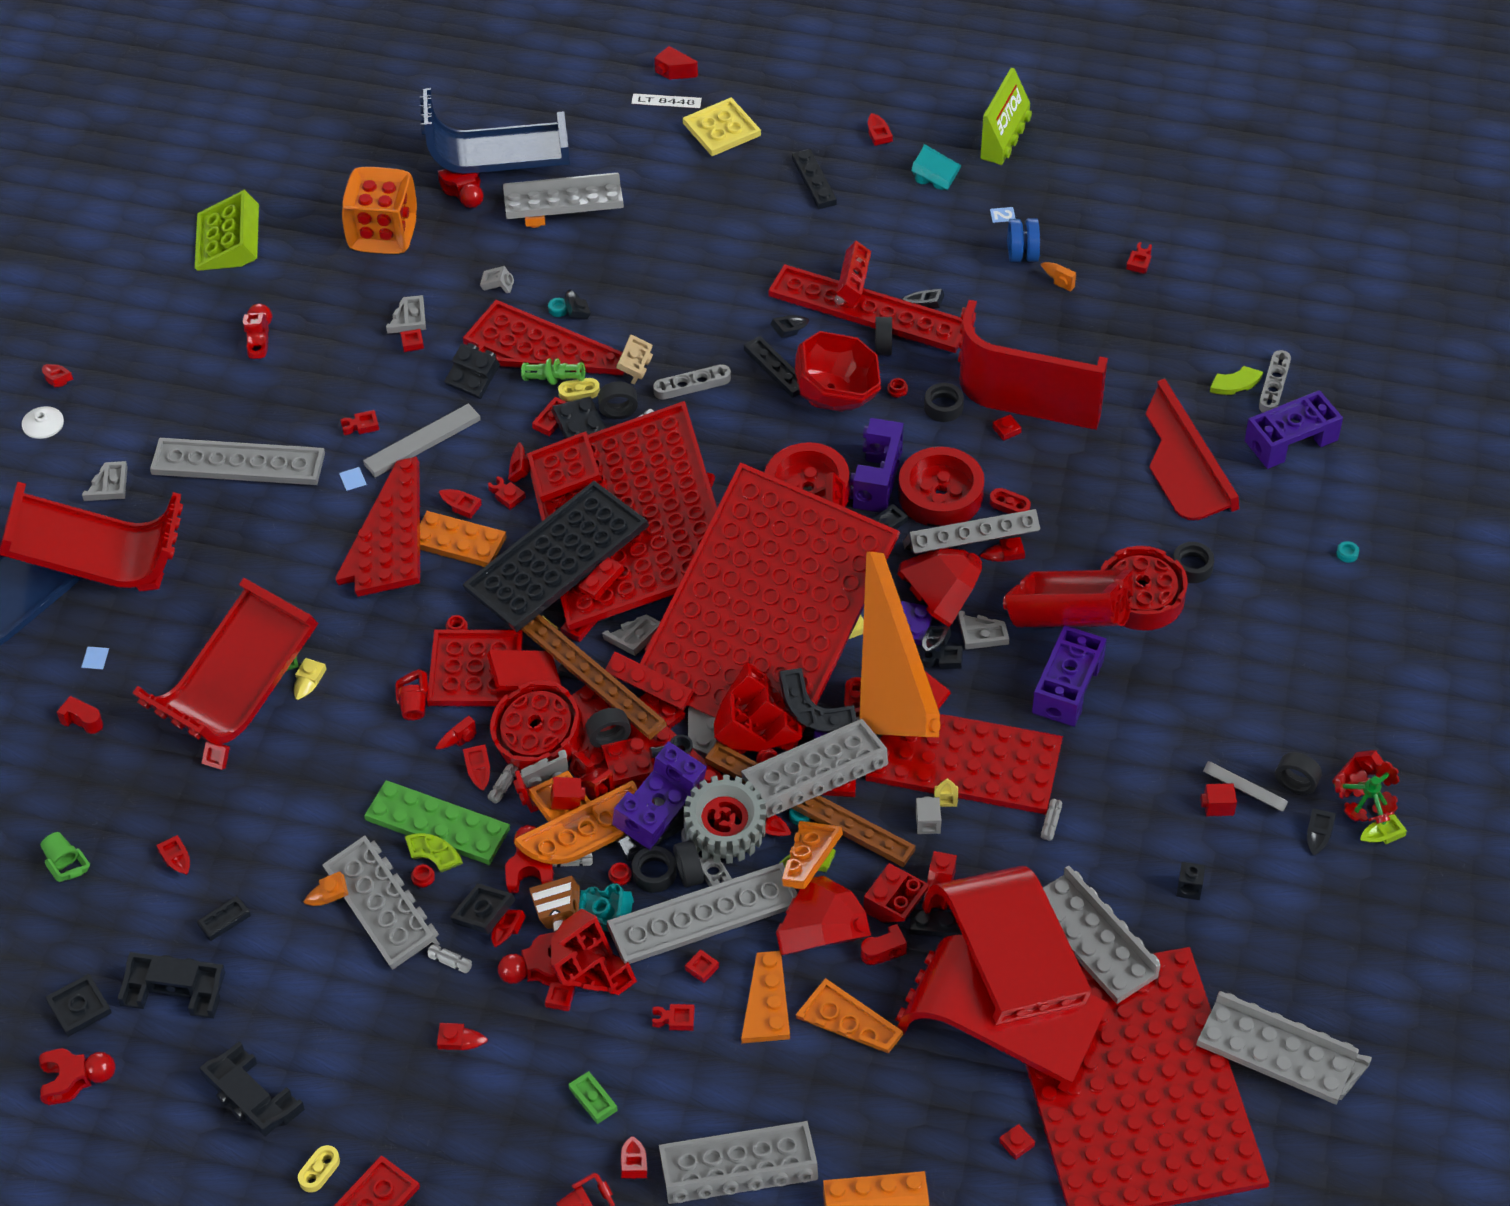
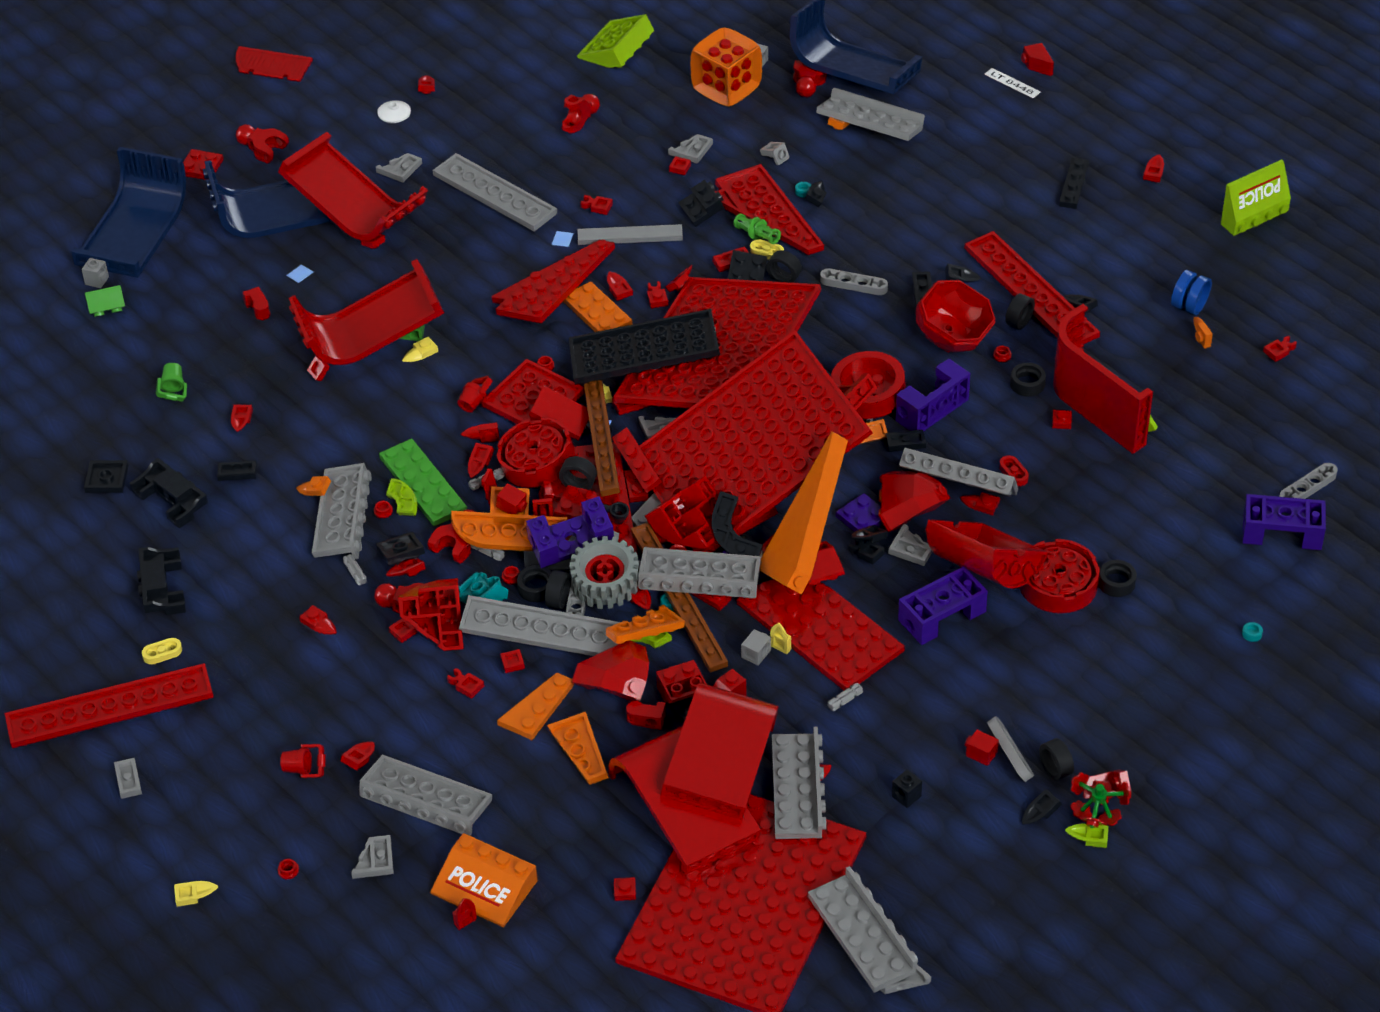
camera: 35 degrees right, 5 degrees down
red piece [39,1048,116,1105] -> none
light grey wing [521,750,568,788] -> none
red plate [527,431,602,503] -> none
dark orange torso [529,876,580,932] -> none
bright green plate [568,1071,618,1124] -> none
red plate [578,557,625,600] -> none
tan bracket [616,335,653,385] -> none
light yellow plate [683,97,761,156] -> none
red piece [834,241,872,305] -> none
red brick [898,447,984,527] -> none
teal slope [911,144,961,191] -> none
light blue sticker [990,207,1016,223] -> none
red piece [1146,378,1239,520] -> none
lime tile [1210,366,1263,395] -> none

